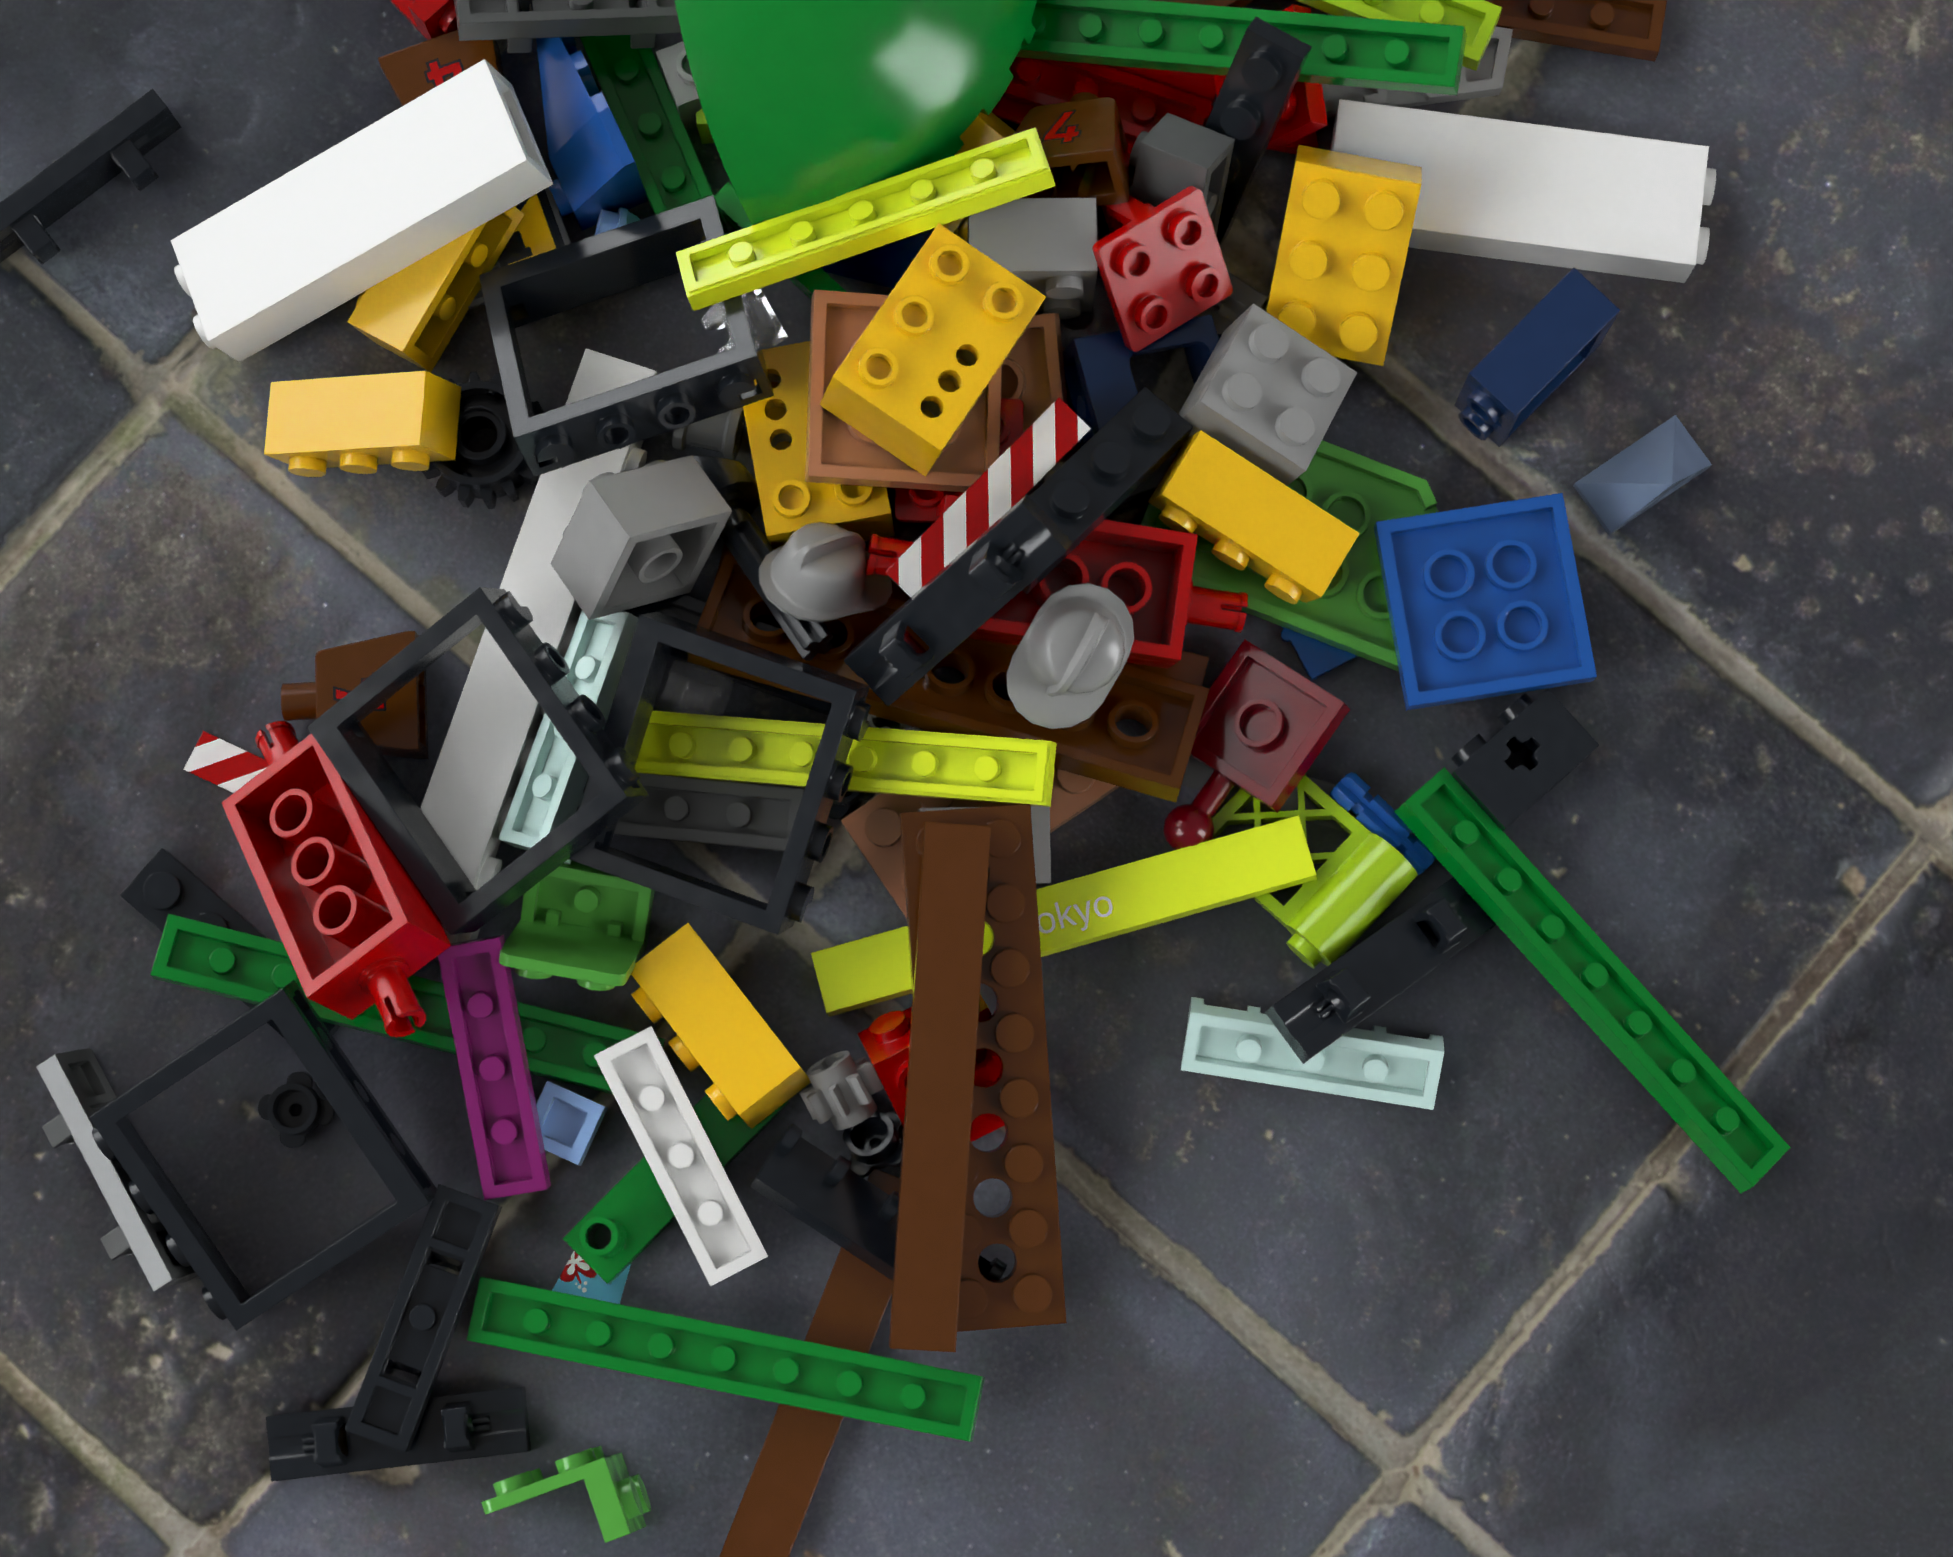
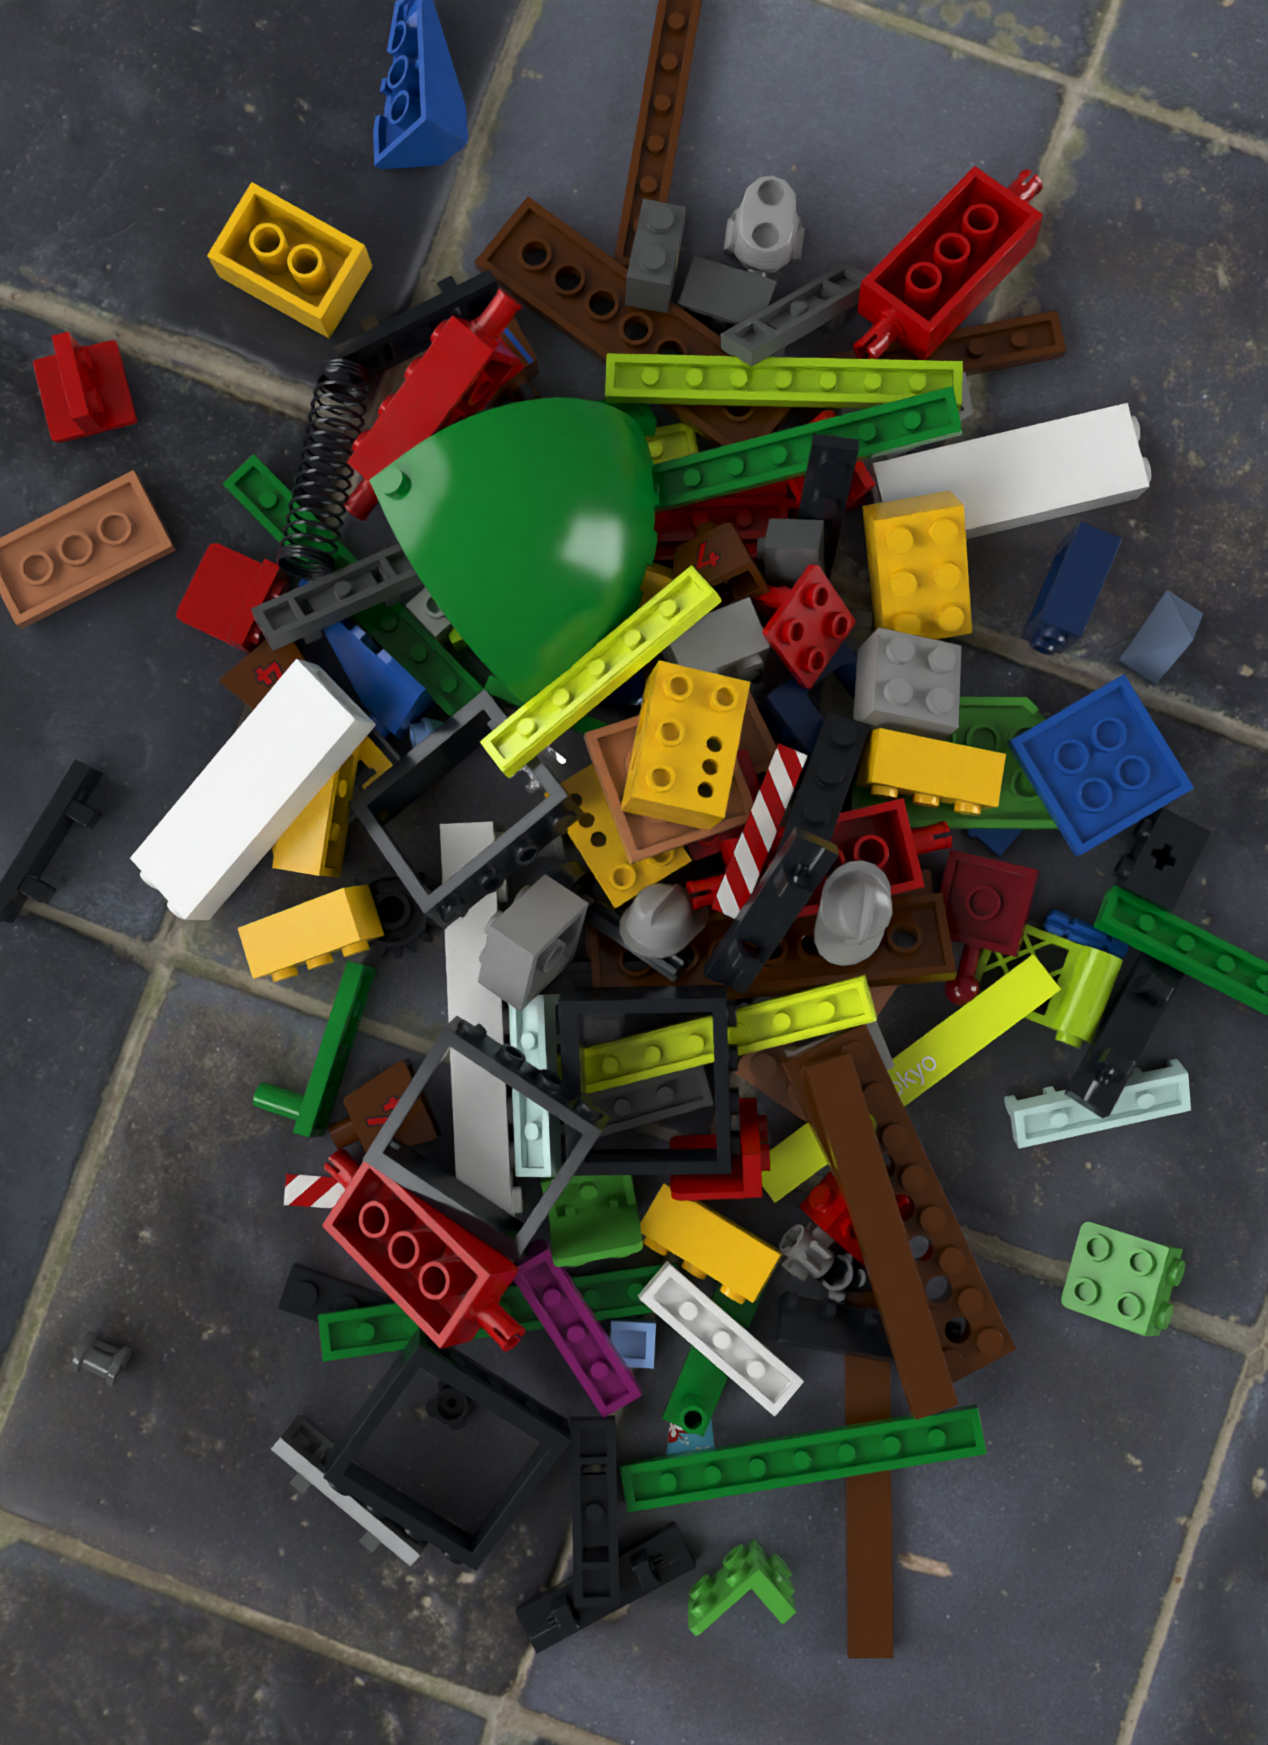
camera: 25 degrees left, 5 degrees up
none -> green piece [253,960,377,1138]
none -> red bracket [670,1097,770,1201]
none -> bright green bracket [1061,1222,1185,1336]

